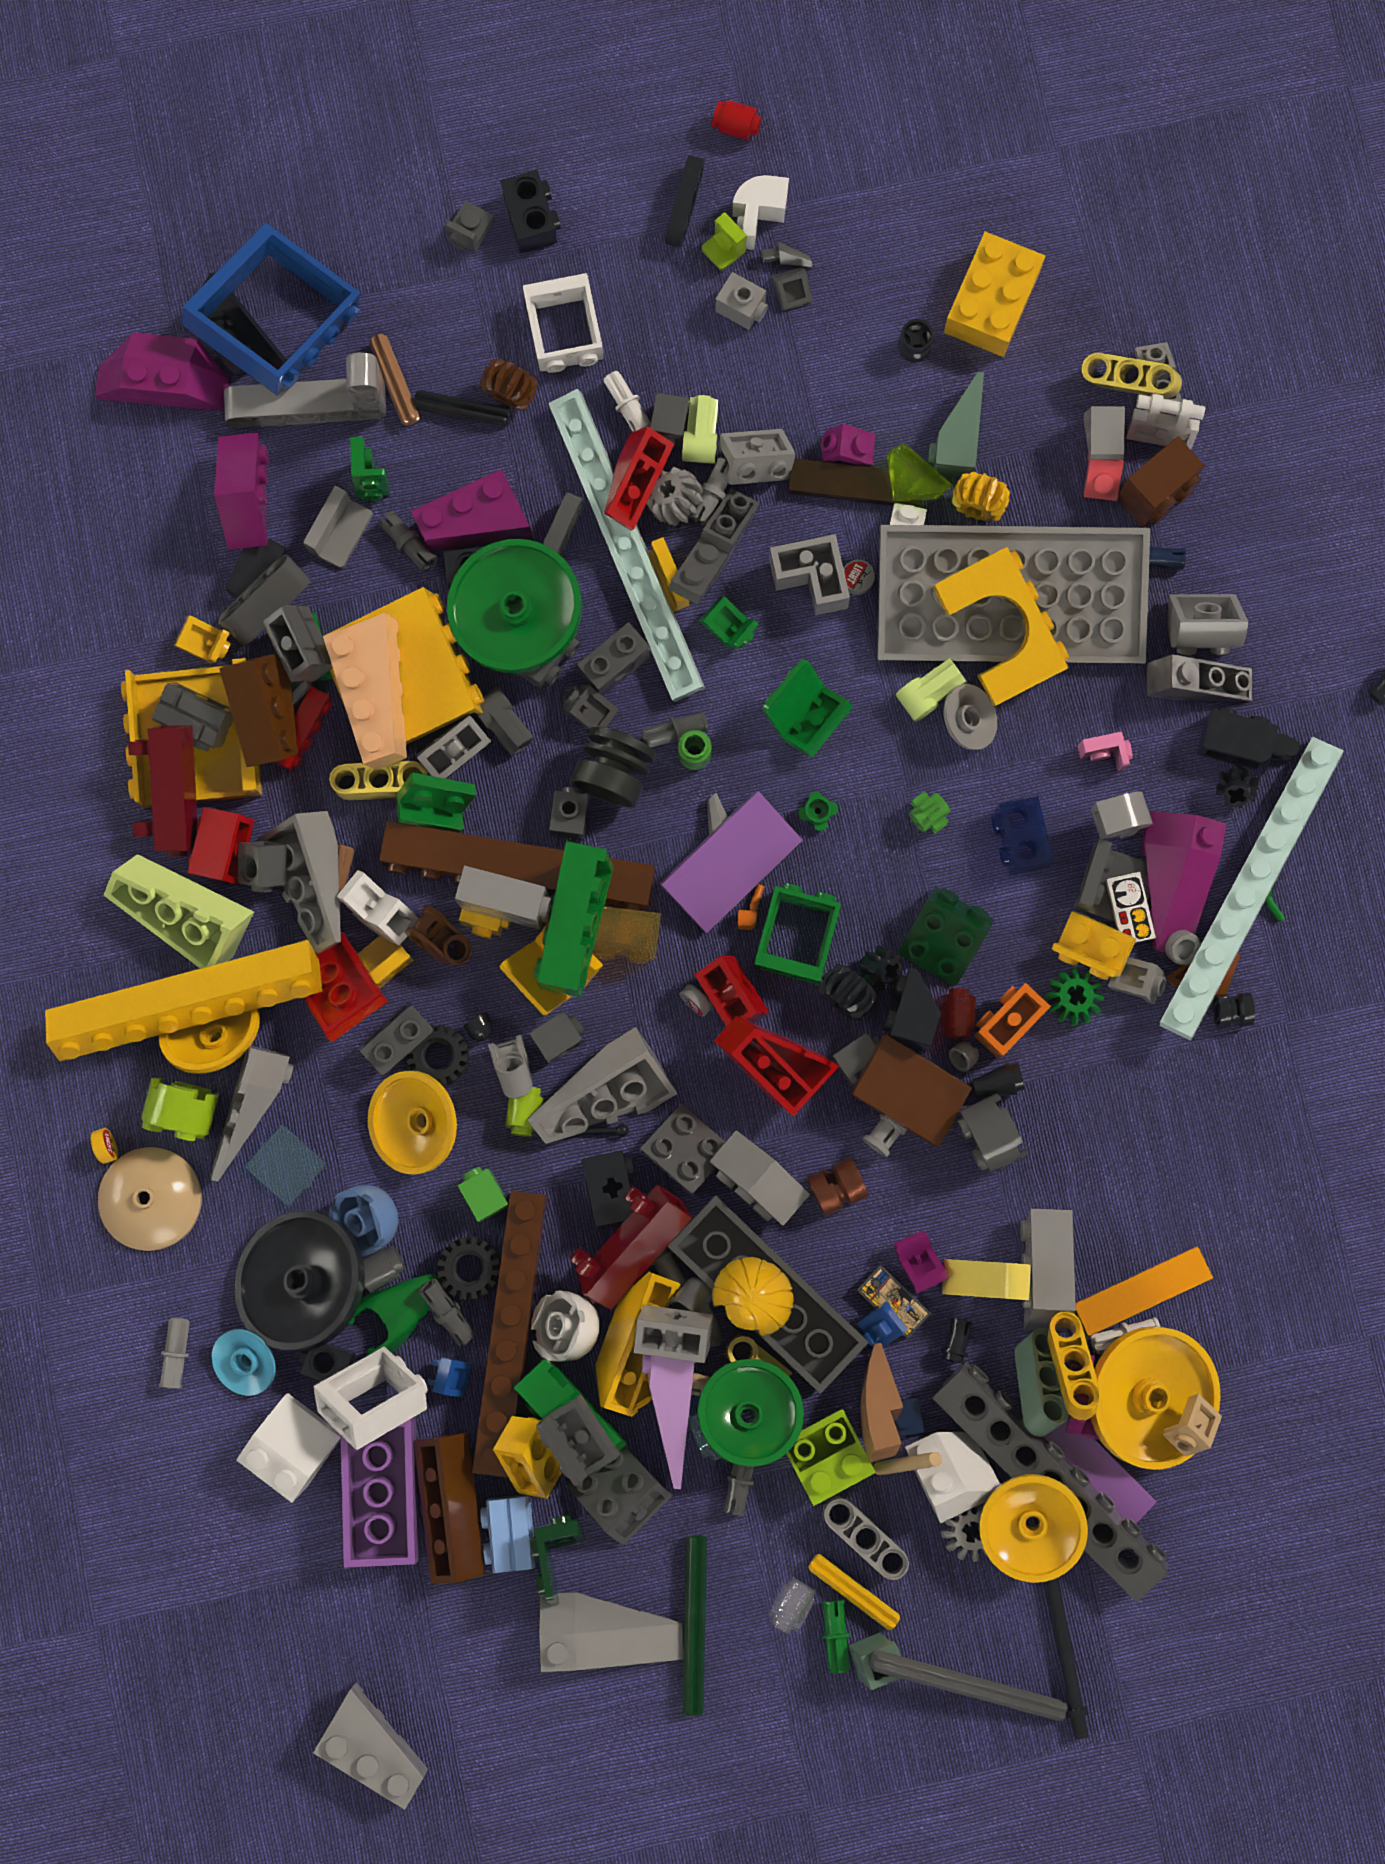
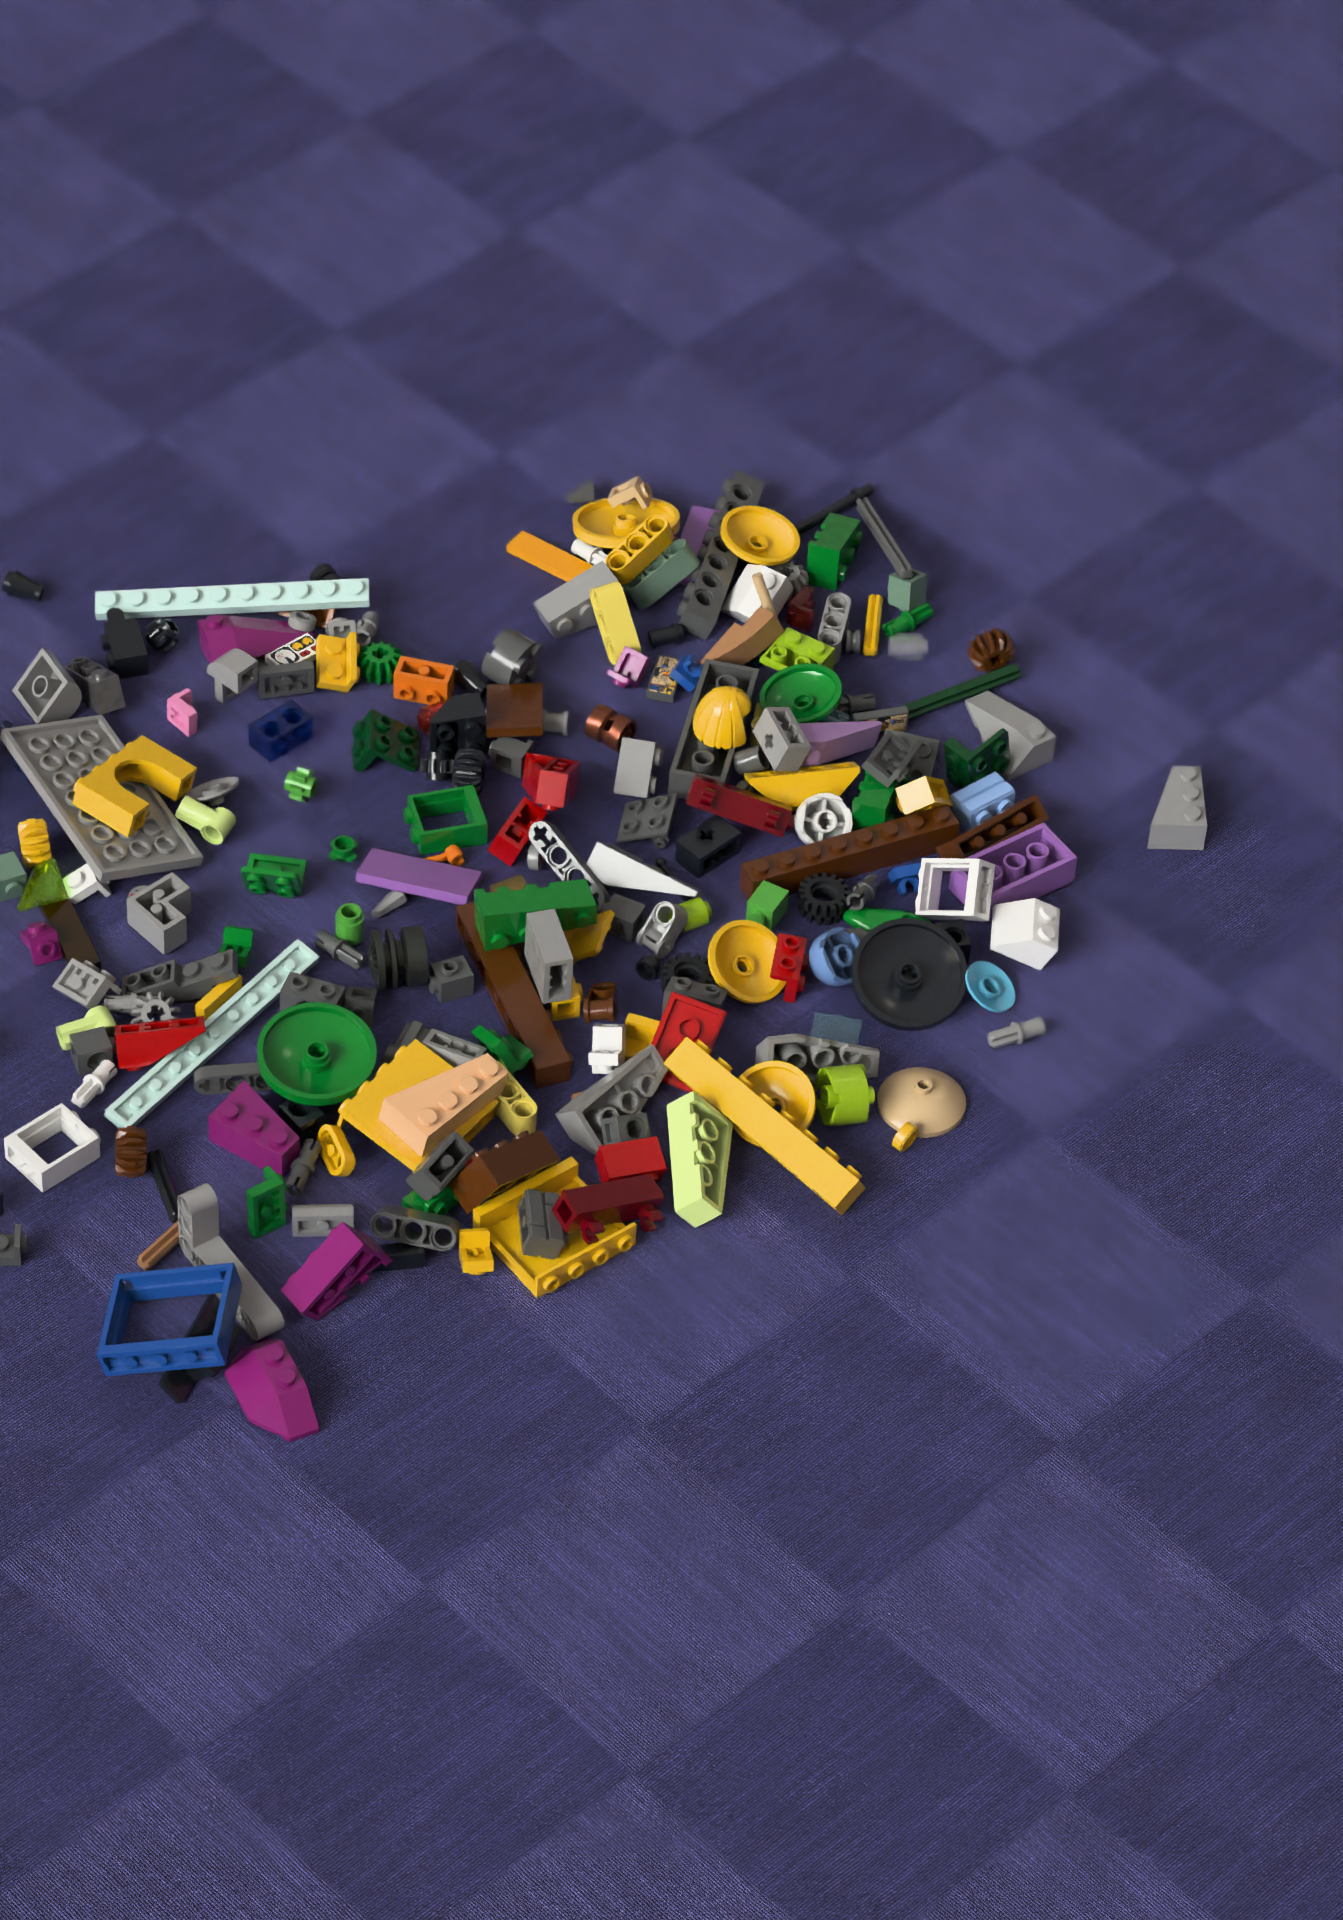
camera: 125 degrees left, 35 degrees down
none -> yellow plate [316,1124,356,1177]
none -> light grey pin [355,611,380,647]
none -> dark grey beam [529,821,610,912]
none -> dark grey slope [564,478,594,504]
none -> red bracket [770,933,809,1003]
none -> clear red bracket [787,585,816,633]
none -> green wedge [806,512,864,591]
none -> dark grey bush [845,629,860,654]
none -> tile [852,706,909,737]
none -> reddish brown gear [967,628,1016,674]

